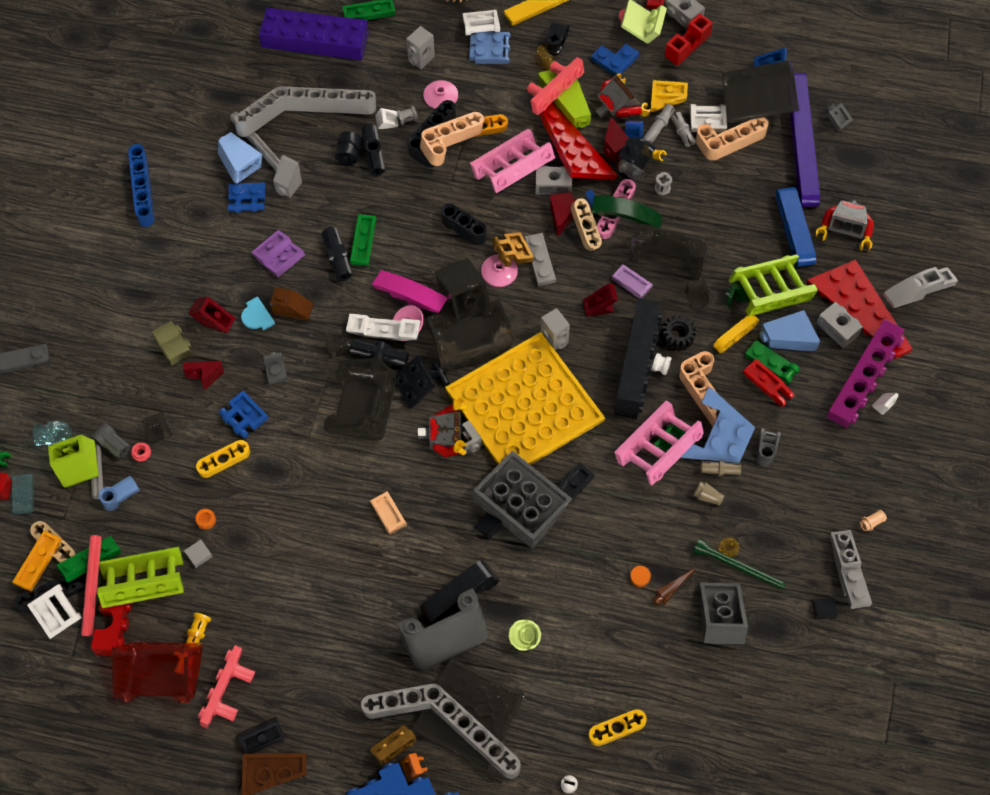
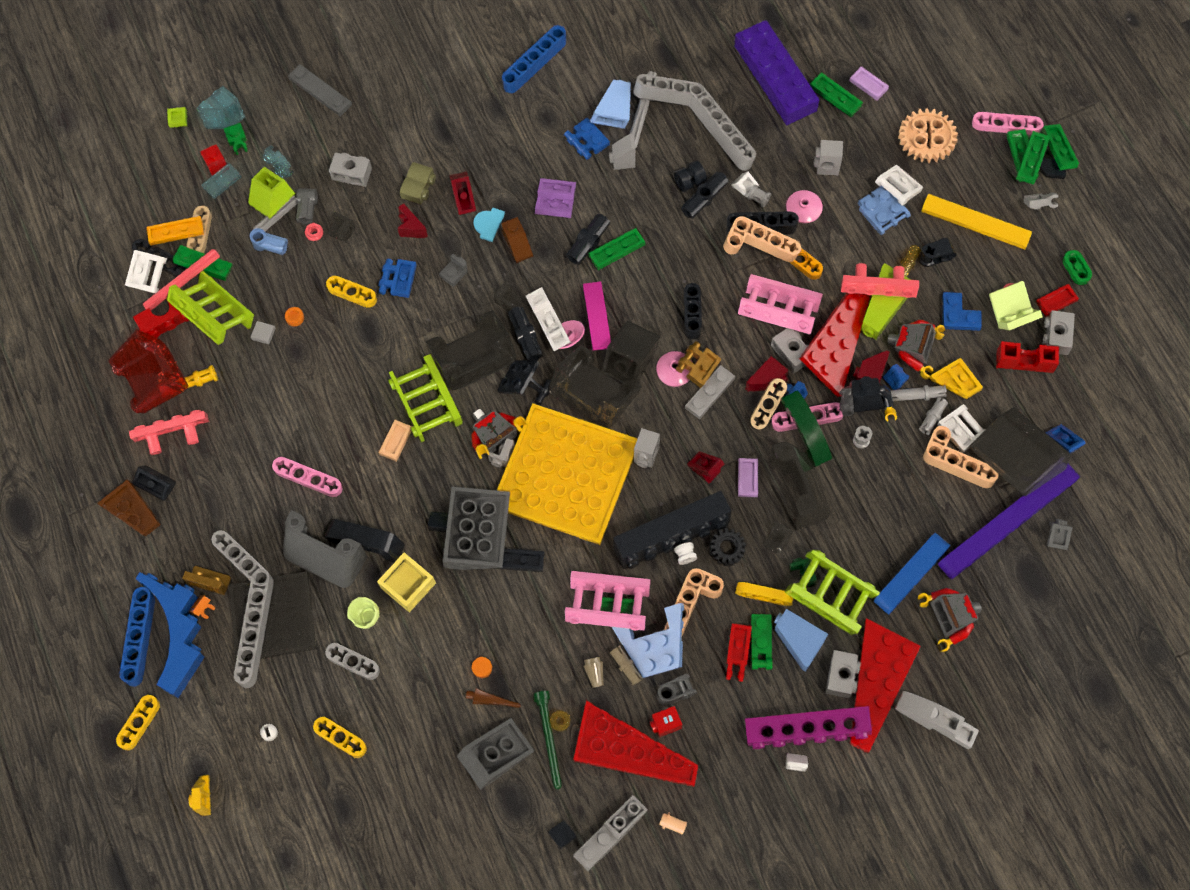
camera: 55 degrees right, 5 degrees up
none -> bright pink beam [272,457,343,497]
none -> light grey beam [325,643,380,680]
none -> light grey brick [329,153,372,187]
none -> light yellow piece [377,553,436,613]
none -> lime fence [388,354,463,442]
none -> red wing [573,700,698,787]
none -> red brick [650,706,682,738]

